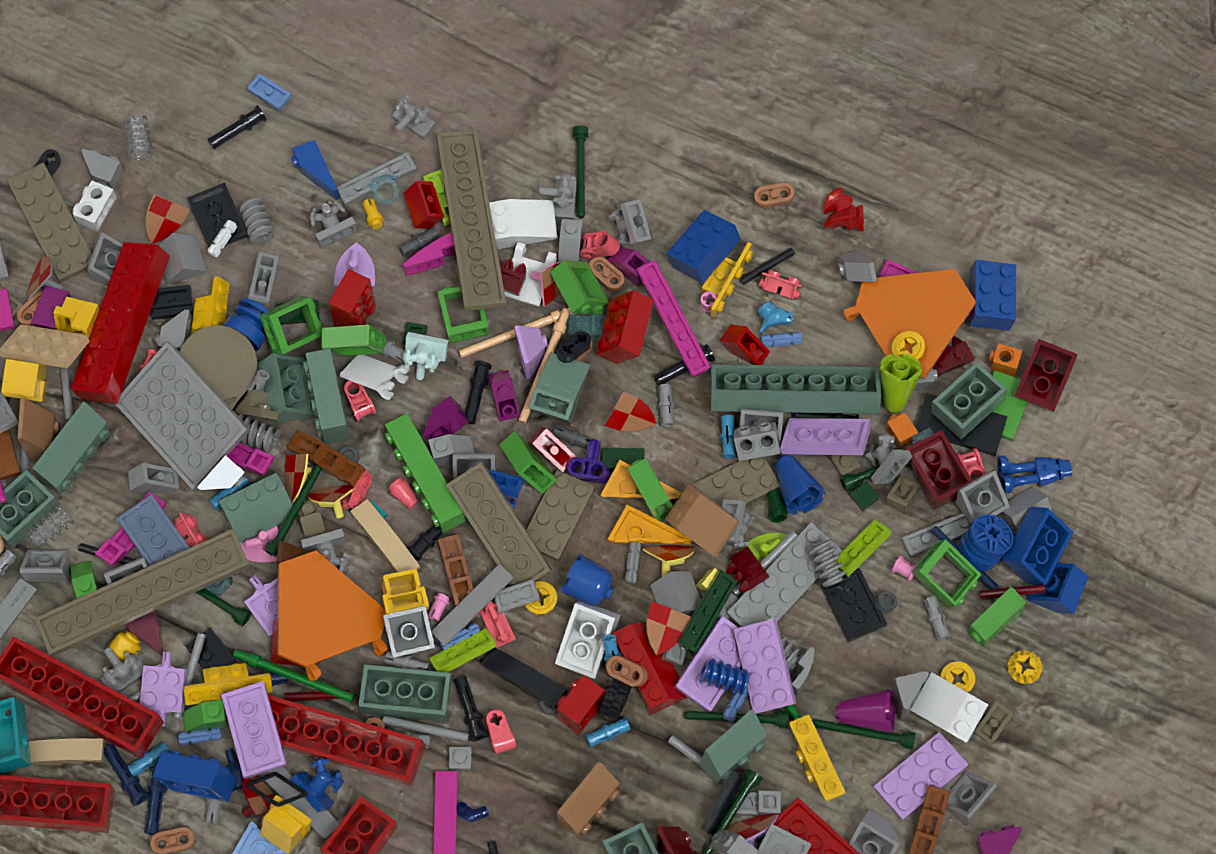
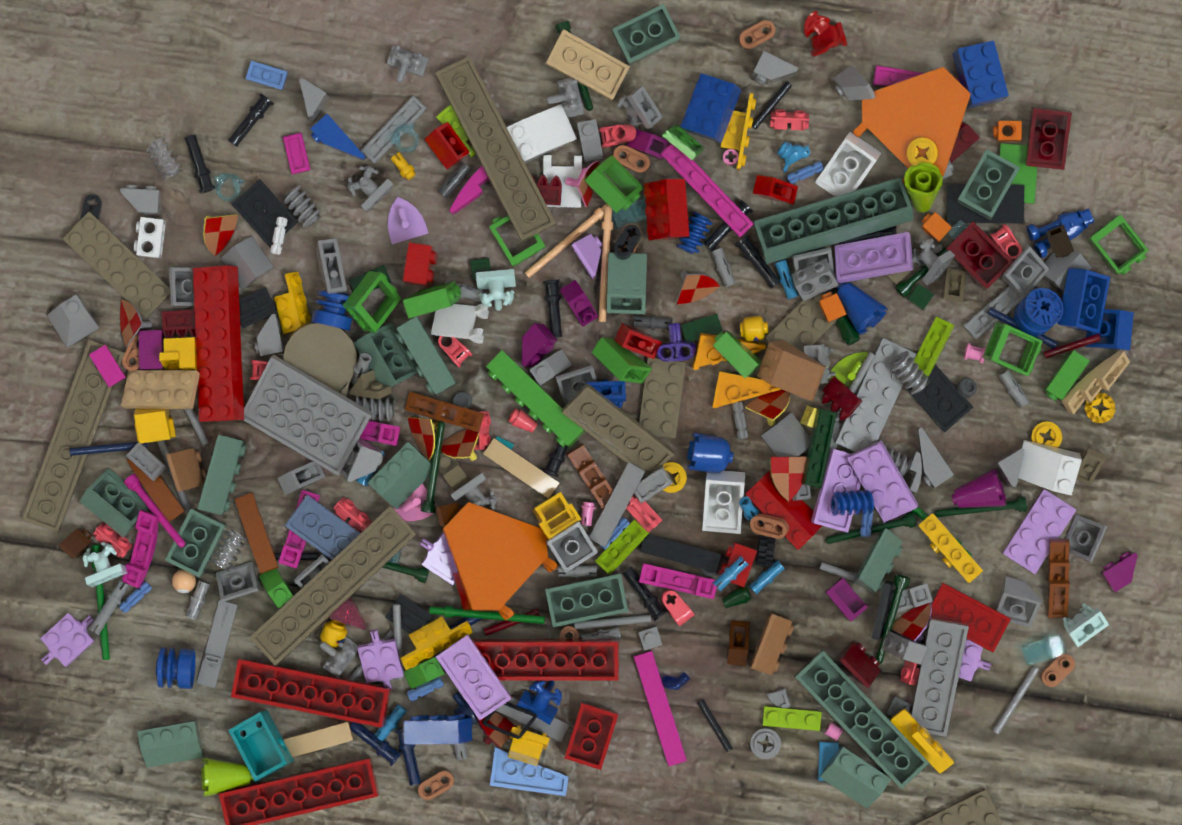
camera: 15 degrees left, 20 degrees up
none -> dark red plate [161,310,196,339]
none -> black pin [184,135,216,194]
none -> clear light blue piece [215,173,244,201]
none -> dark orange slope [235,492,279,574]
none -> dark pink tile [283,133,311,175]
none -> light grey slope [299,79,329,121]
none -> tan plate [545,29,630,101]
none -> sand green brick [612,4,681,66]
none -> dark pink slope [639,563,717,599]
none -> bright green tile [662,124,705,160]
none -> blue piece [676,211,713,254]
none -> dark azure pin [712,556,749,591]
none -> dark green cone [722,585,752,609]
none -> reddish brown slope [727,620,750,666]
none -> black pin [734,235,780,289]
none -> yellow head [740,316,768,341]
none -> light grey slope [752,51,798,85]
none -> white slope [815,132,881,197]
none -> orange brick [818,292,846,323]
none -> magenta panel [825,577,868,622]
none -> light grey slope [916,427,954,488]
none -> dark brown brick [1046,224,1074,258]
none -> tan slope [1062,350,1130,414]
none -> bright green window [1087,214,1149,276]

